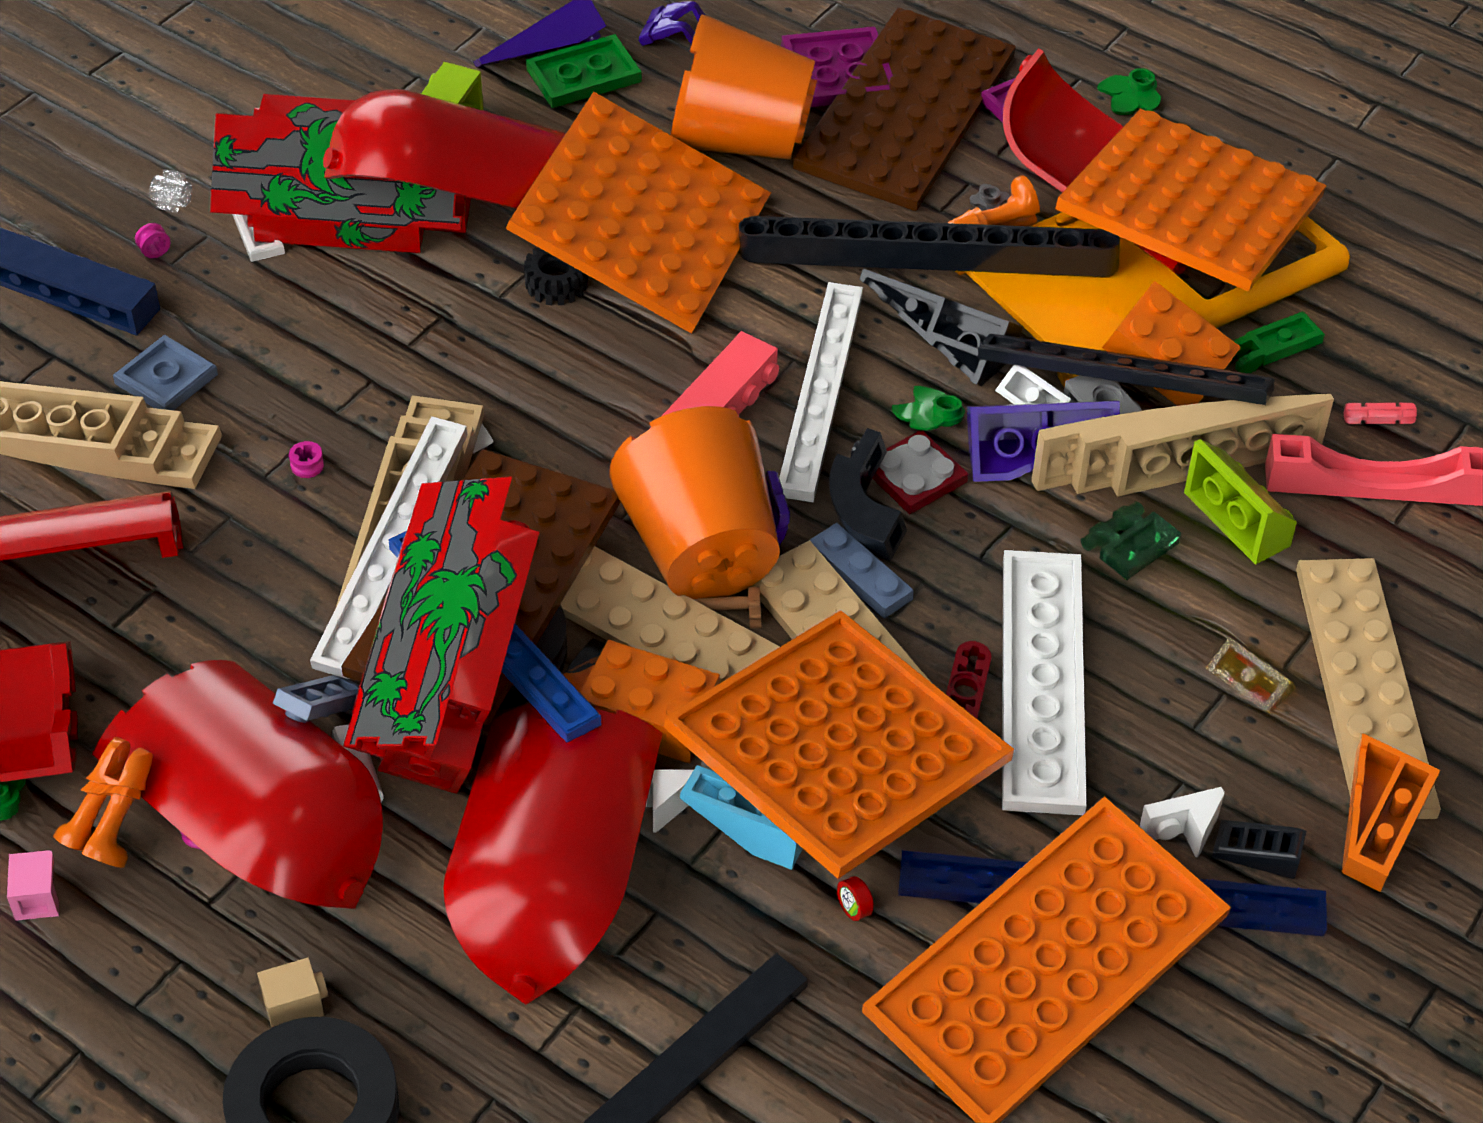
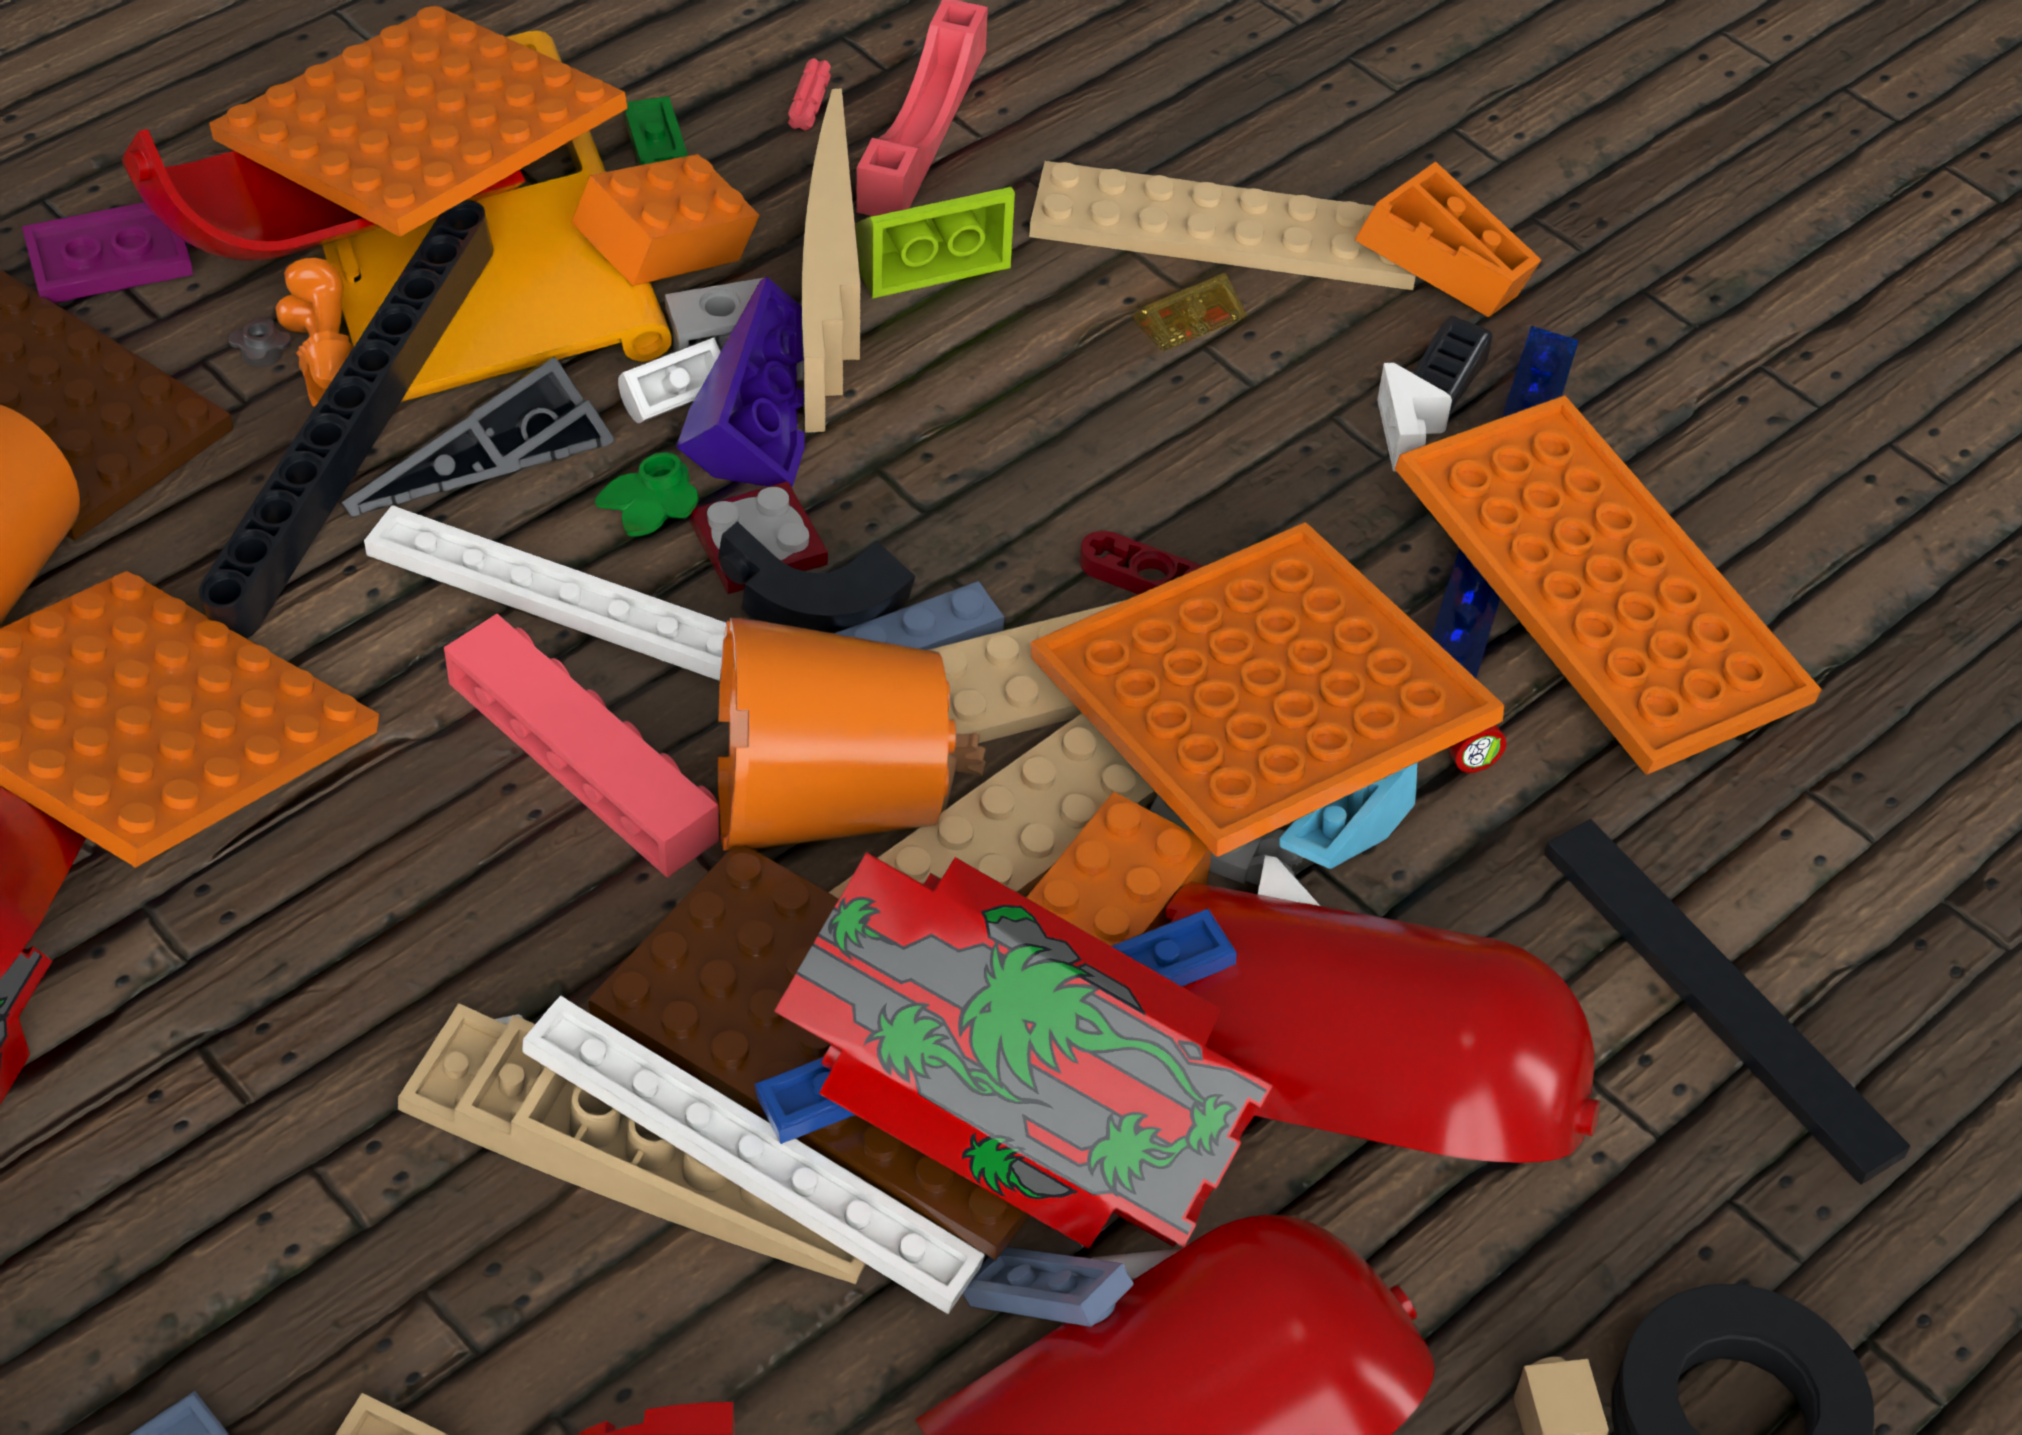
camera: 80 degrees left, 0 degrees up
dark pink bush [289,441,324,478] -> none
black tyre [524,247,588,306] -> none
black tile [978,333,1275,405] -> none
white plate [1002,550,1087,815] -> none
clear green plate [1081,501,1182,580] -> none
green plate [1097,68,1161,115] -> none

